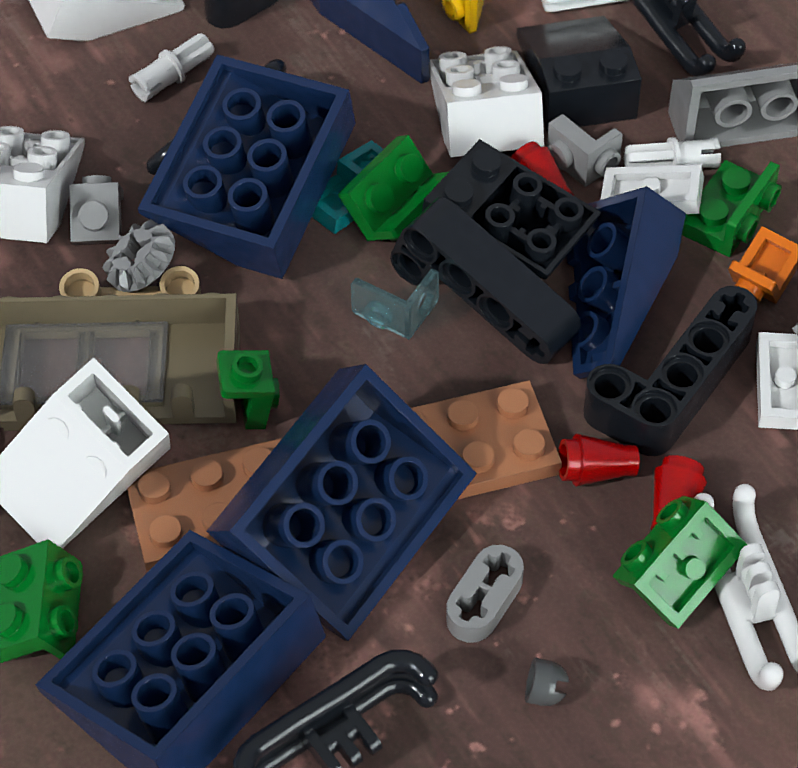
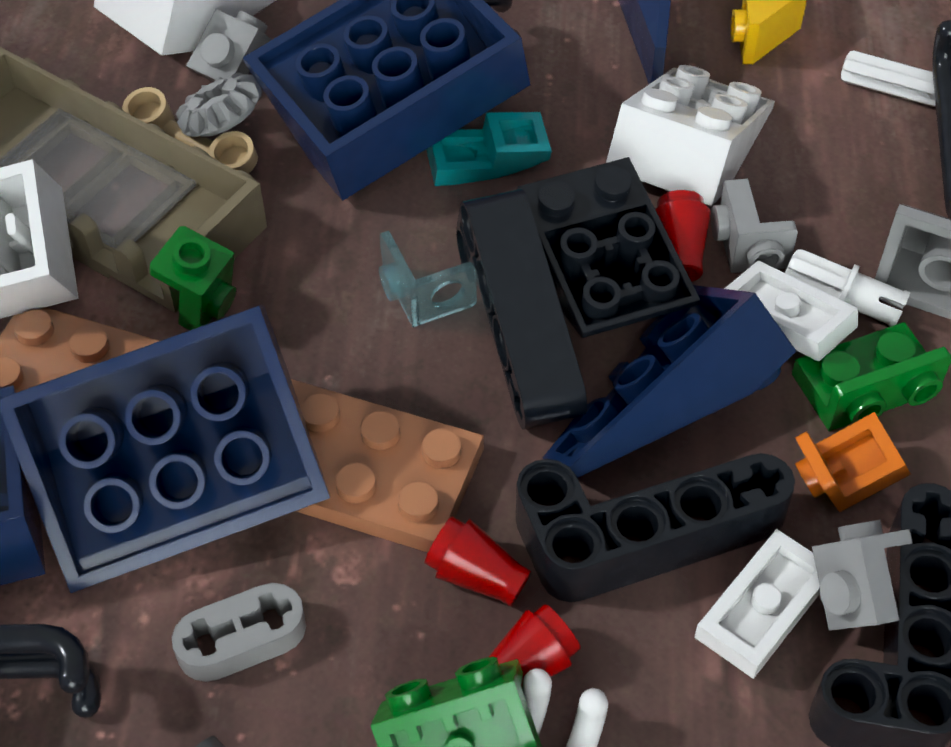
camera: 35 degrees right, 0 degrees up
green bracket [337,135,448,242] -> none
black slope [517,16,642,131] -> none

